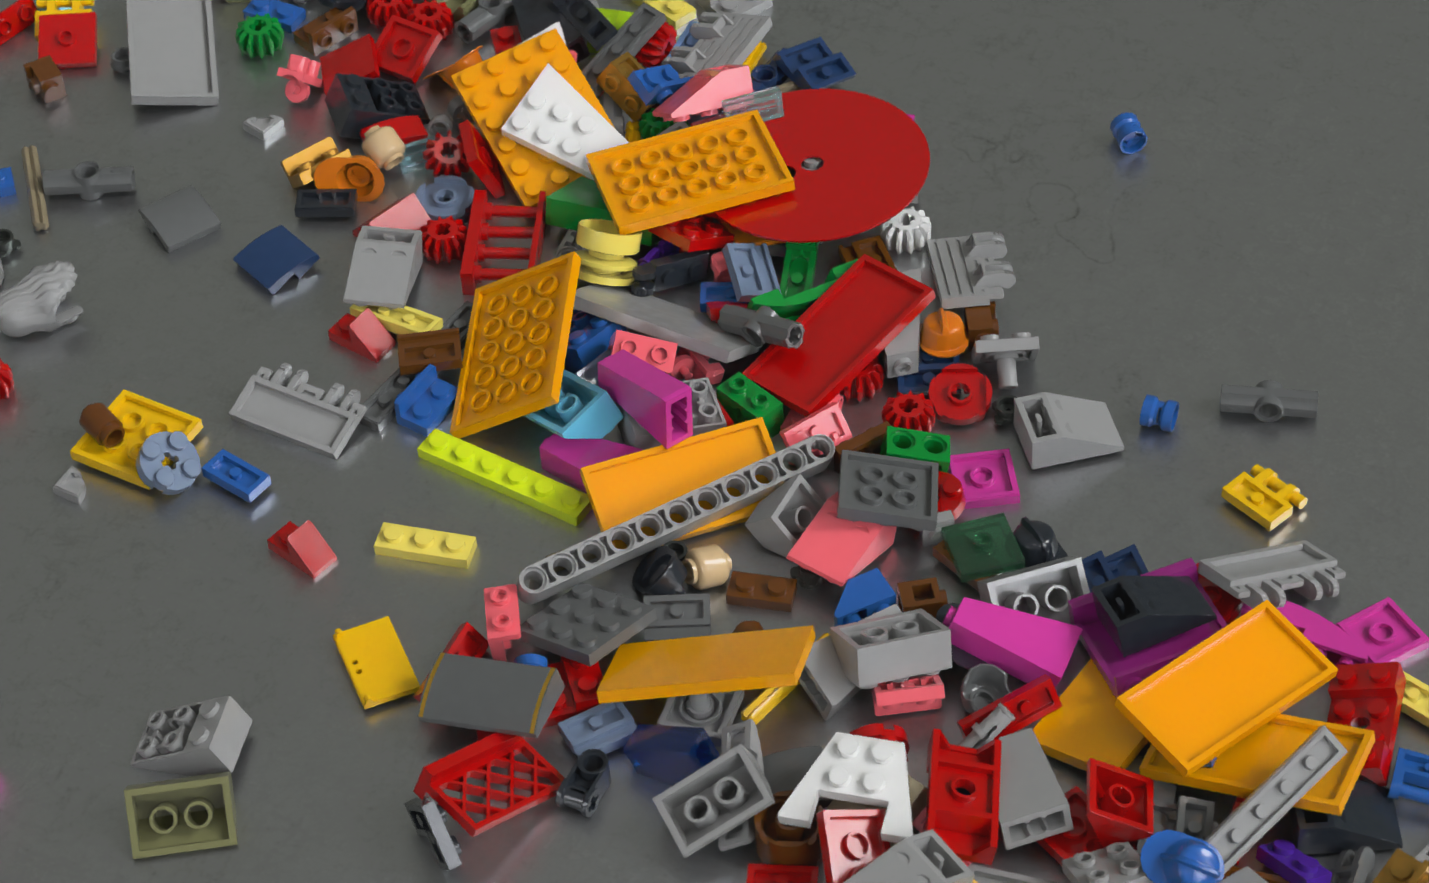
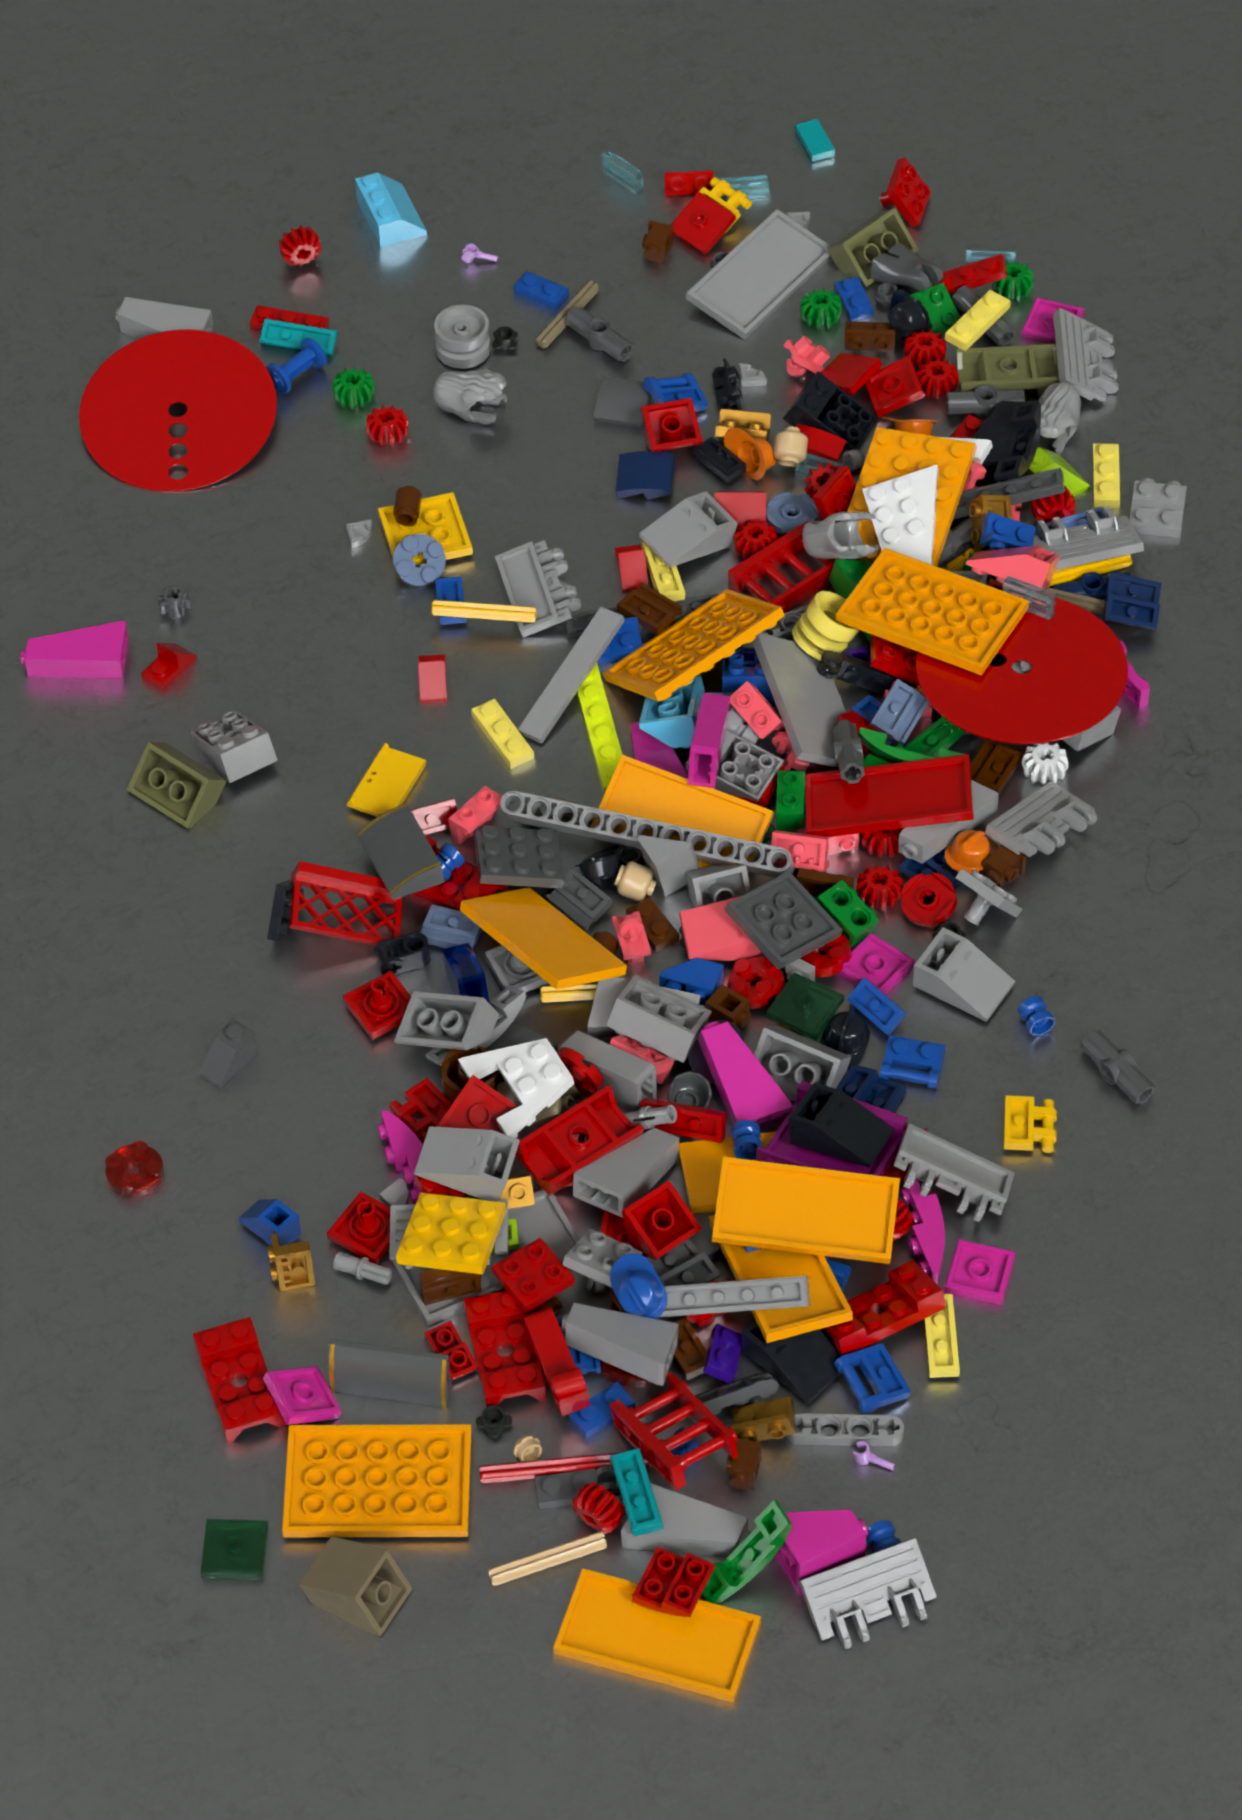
camera: 45 degrees right, 5 degrees up
none -> red slope [141,643,197,691]
none -> red plate [343,971,411,1040]
none -> yellow axle [431,600,537,623]
none -> light grey tile [518,607,625,744]
none -> light grey slope [559,1030,657,1112]
none -> coral hips [612,911,651,965]
none -> light grey slope [638,835,700,897]
none -> red slope [641,398,703,453]
none -> blue plate [643,373,709,412]
none -> black hinge [712,358,743,410]
none -> red plate [727,956,785,1009]
none -> blue wheel [731,1120,762,1160]
none -> light grey hair [802,512,879,560]
none -> blue plate [847,977,907,1035]
none -> blue plate [879,1035,946,1089]

